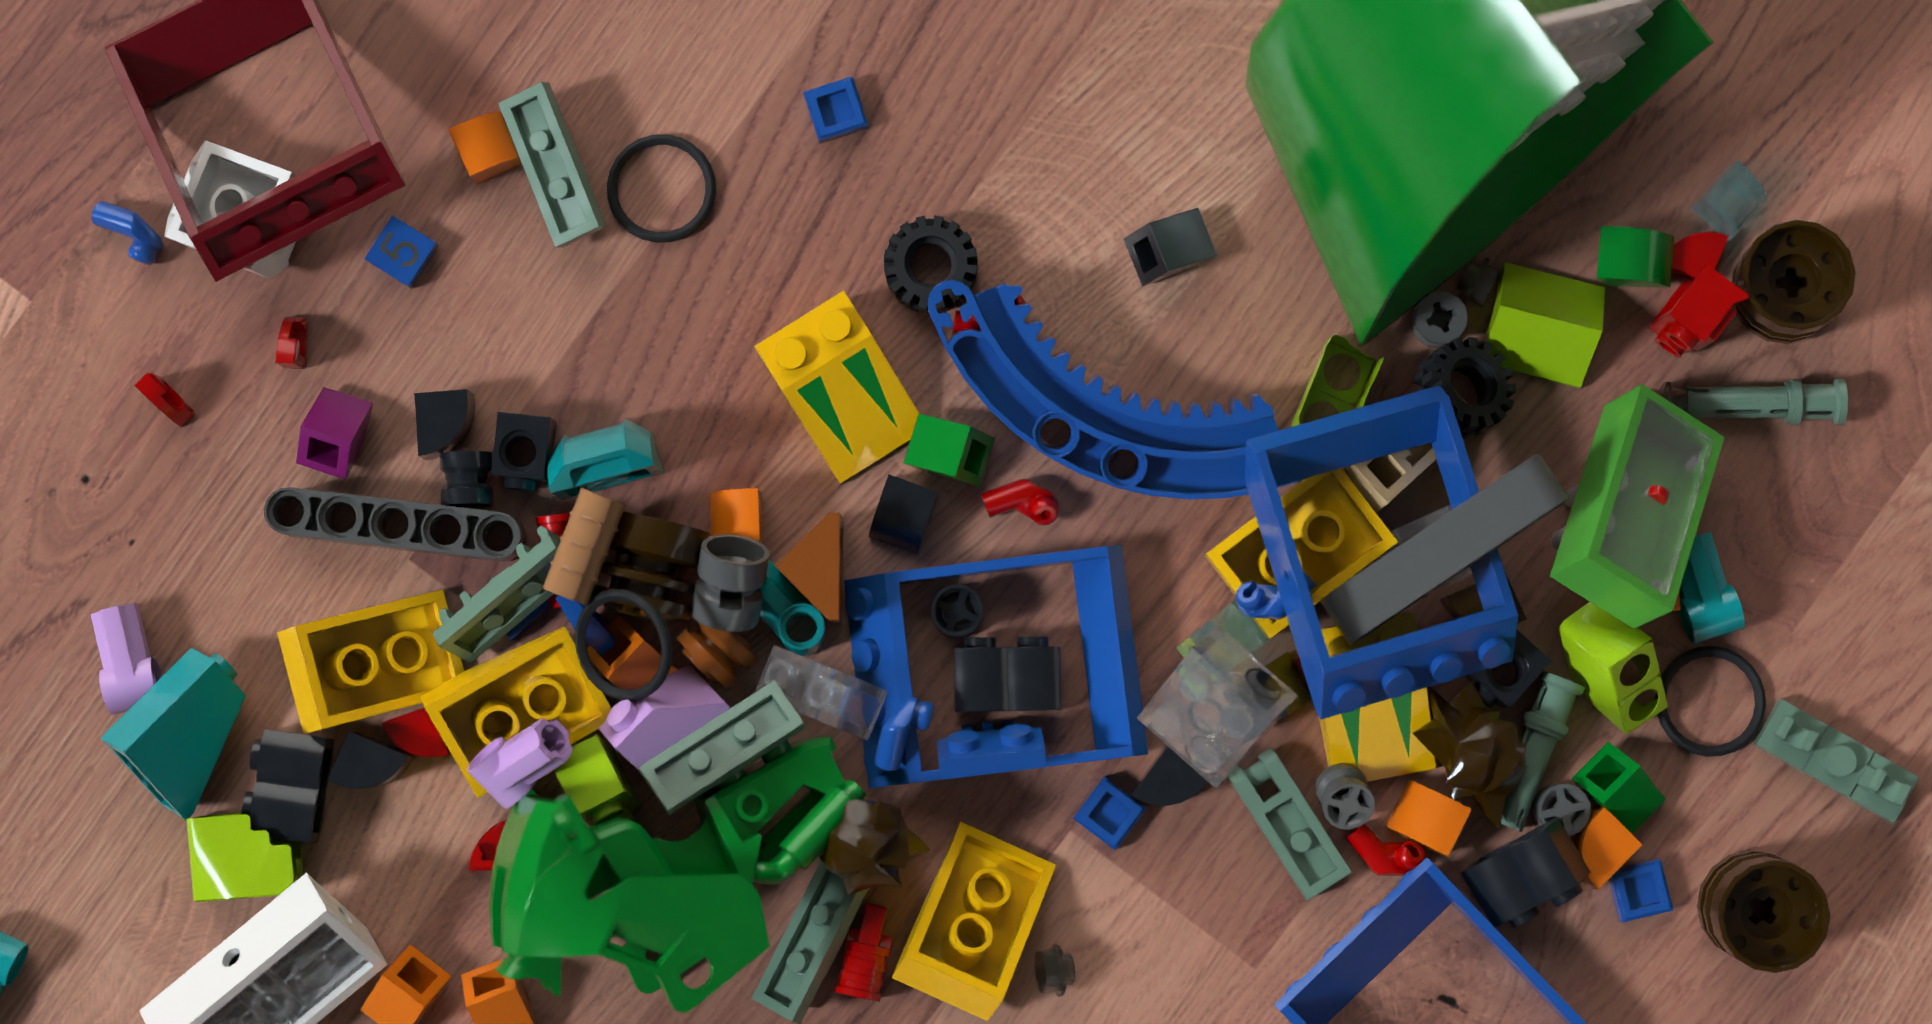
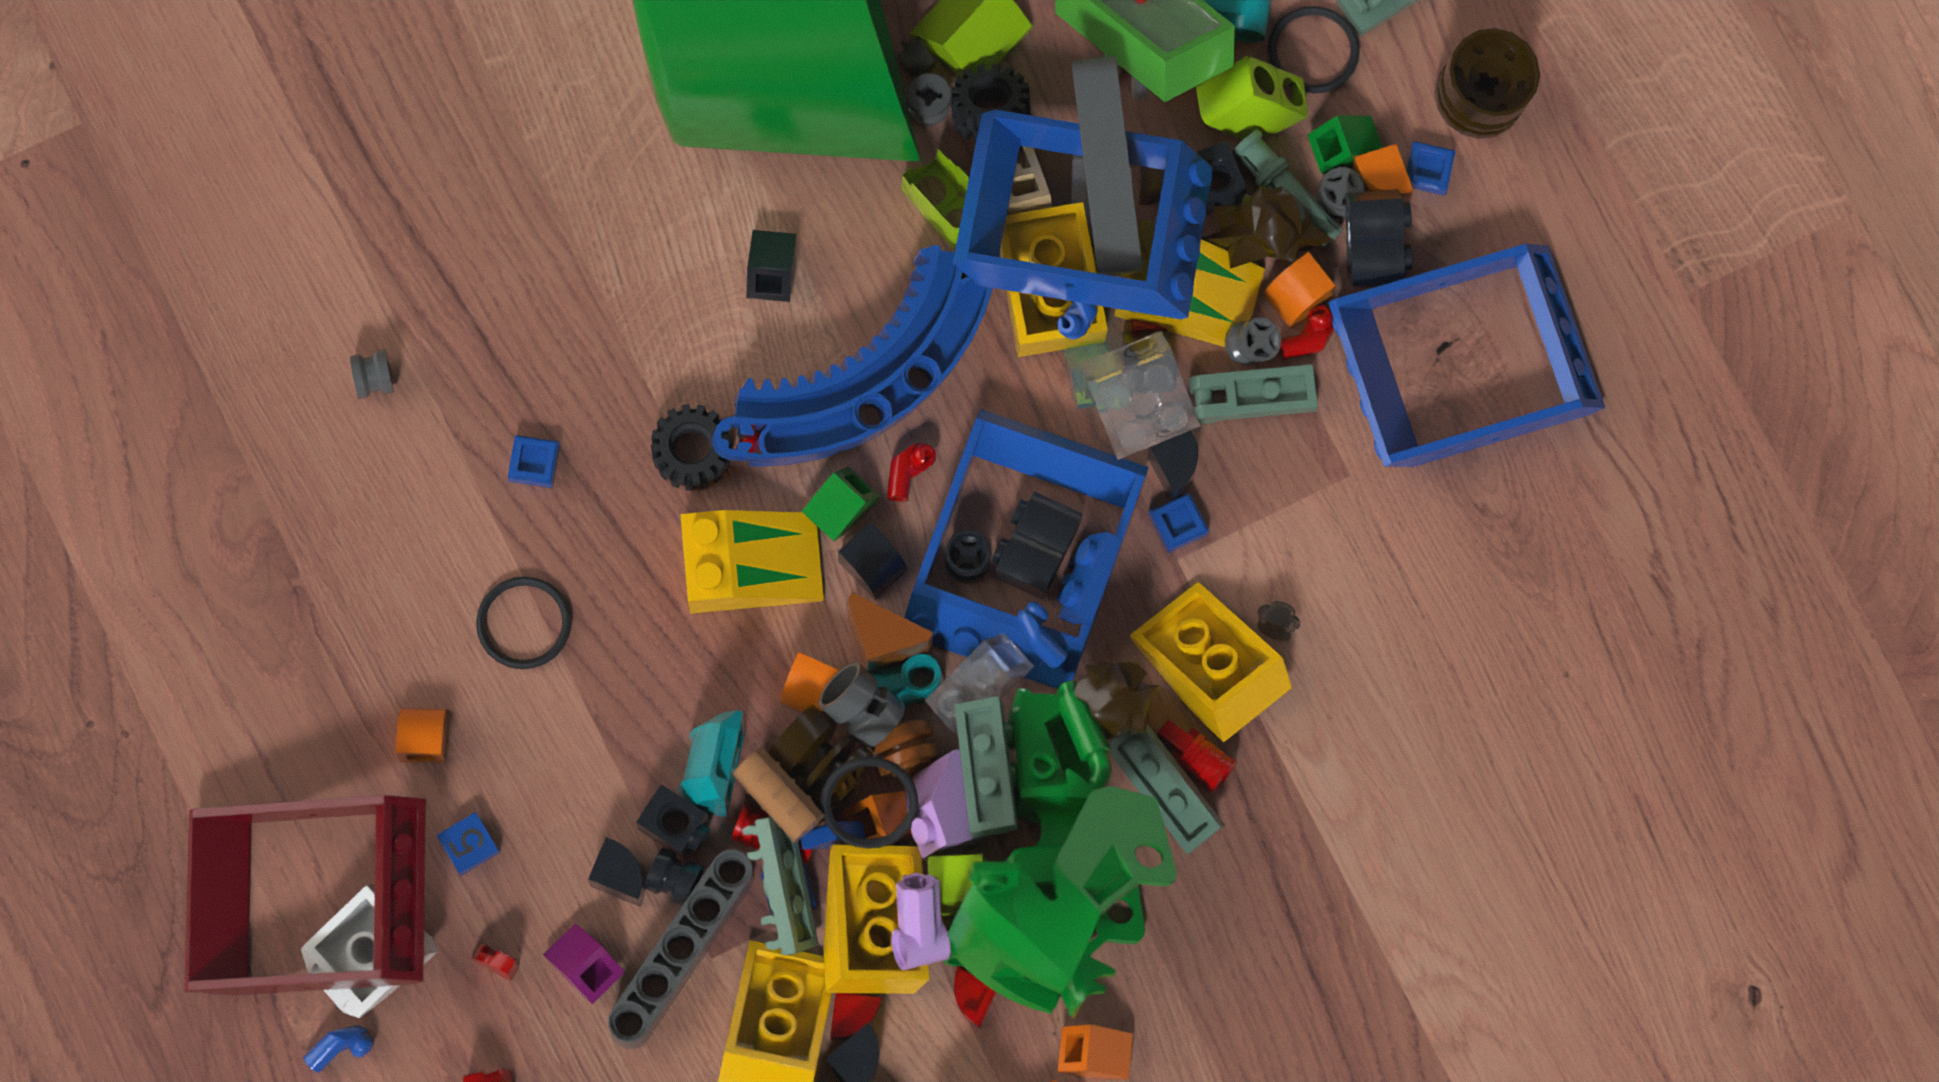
camera: 65 degrees left, 10 degrees down
sand green plate [498,82,607,248] -> none

